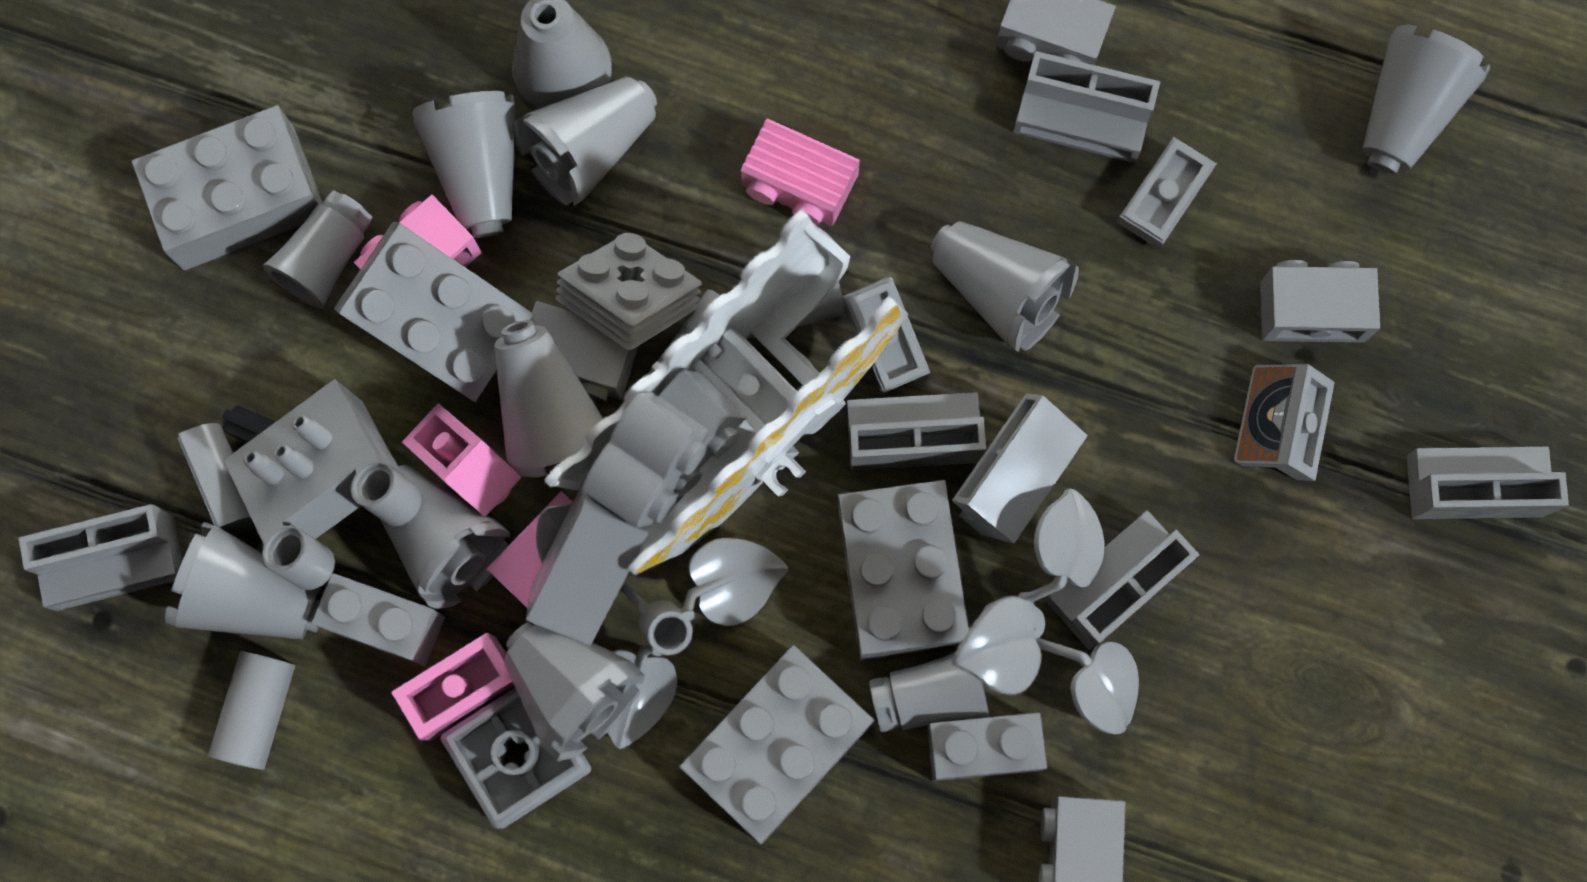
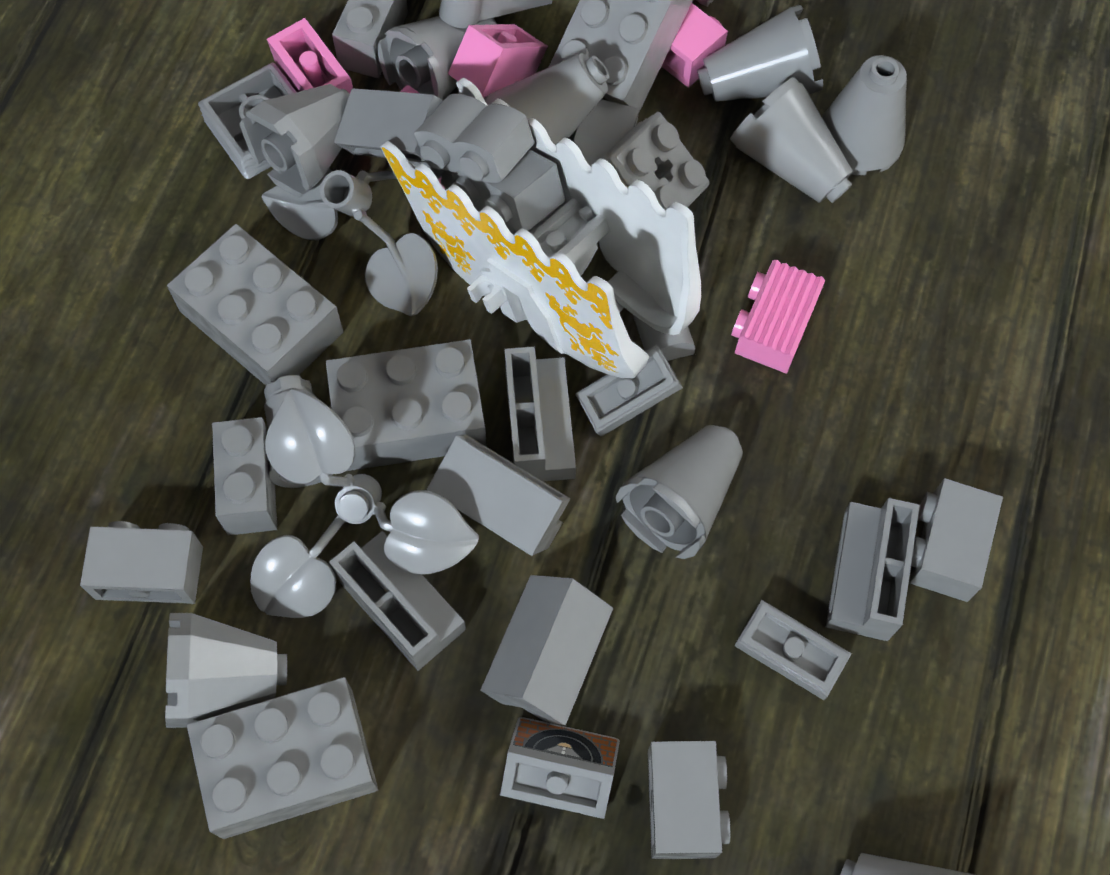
camera: 85 degrees right, 10 degrees down
none -> light grey cone [165,613,287,728]
none -> light grey brick [187,677,379,839]
none -> light grey piece [480,575,613,726]

